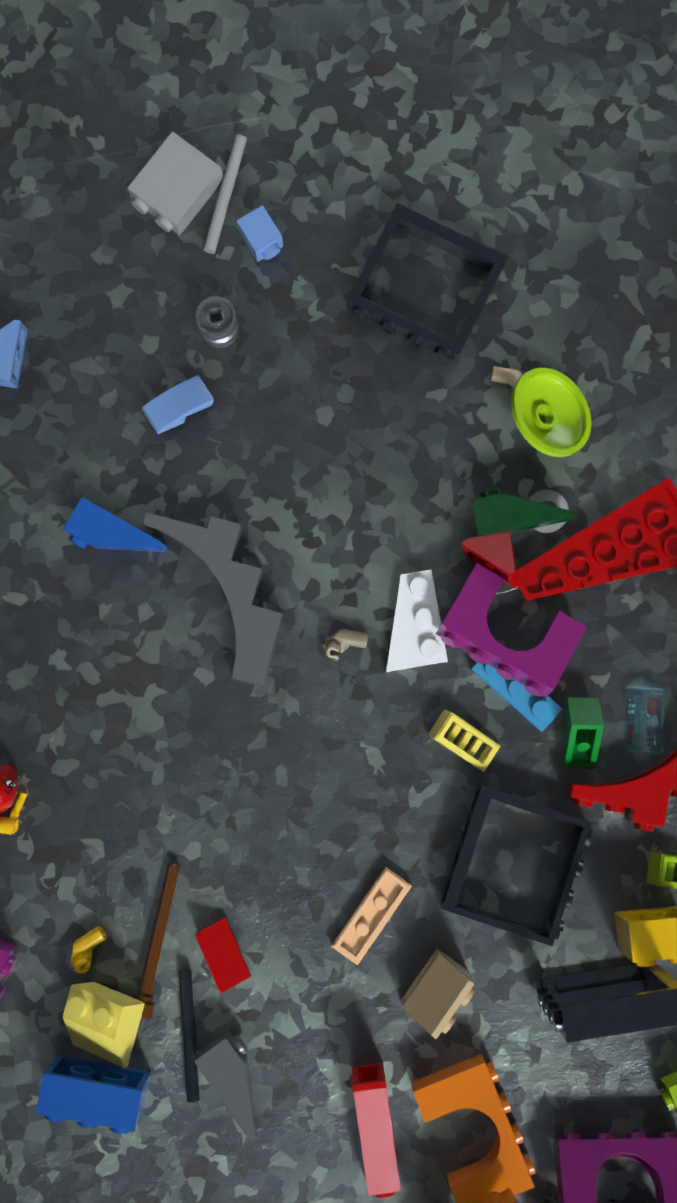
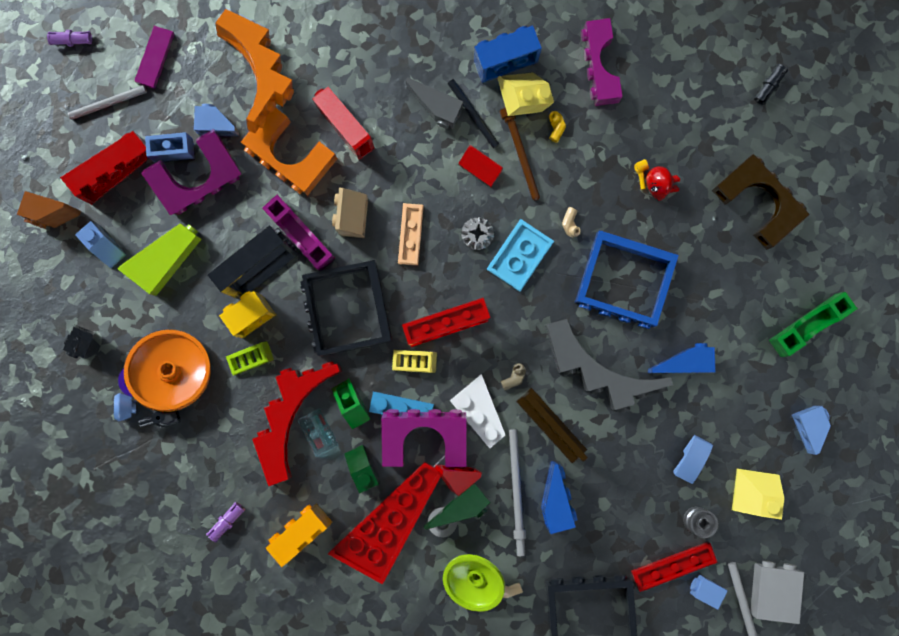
camera: 155 degrees right, 0 degrees up
none -> magenta arch [262,194,336,271]
none -> dark green slope [344,445,380,494]
none -> red fence [402,297,490,347]
none -> light grey gear [462,217,494,250]
none -> medium azure tile [486,219,554,292]
none -> light grey bar [509,429,526,556]
none -> dark brown fence [516,388,588,463]
none -> blue slope [541,461,577,534]
none -> tan arm [562,207,581,238]
none -> blue window [575,230,679,329]
none -> red tile [631,542,718,592]
none -> light yellow slope [732,469,784,520]

